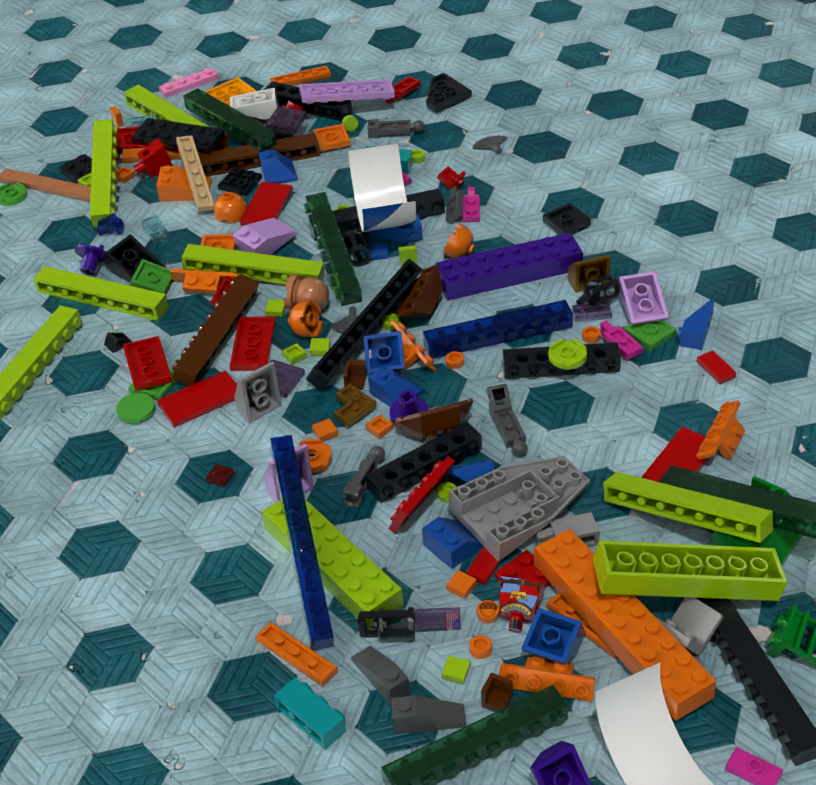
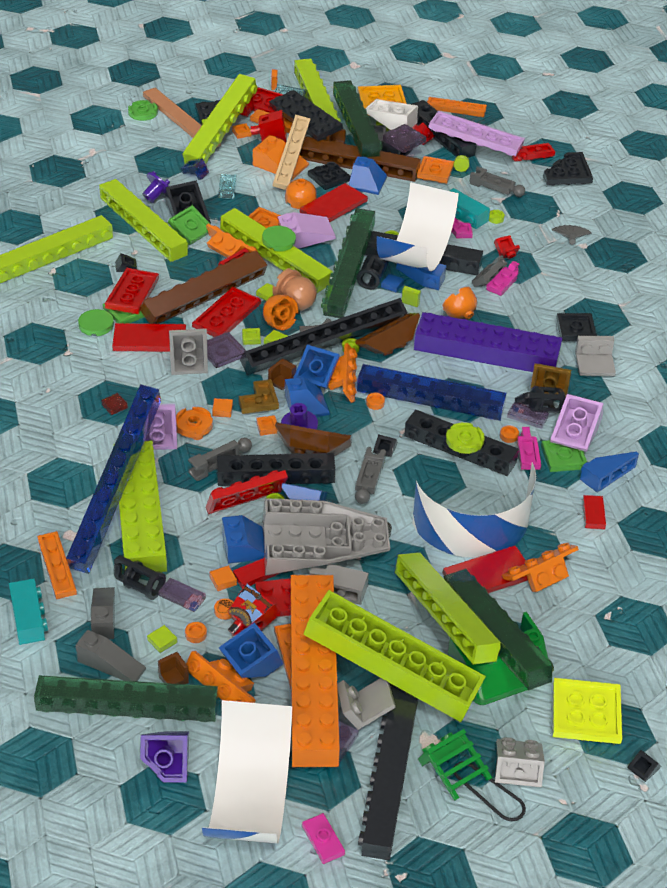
camera: 25 degrees right, 0 degrees up
bright pink plate [159,68,219,98] -> none
none -> bright green tile [262,226,296,251]
none -> sticker [412,462,536,558]
none -> light grey bracket [575,336,616,376]

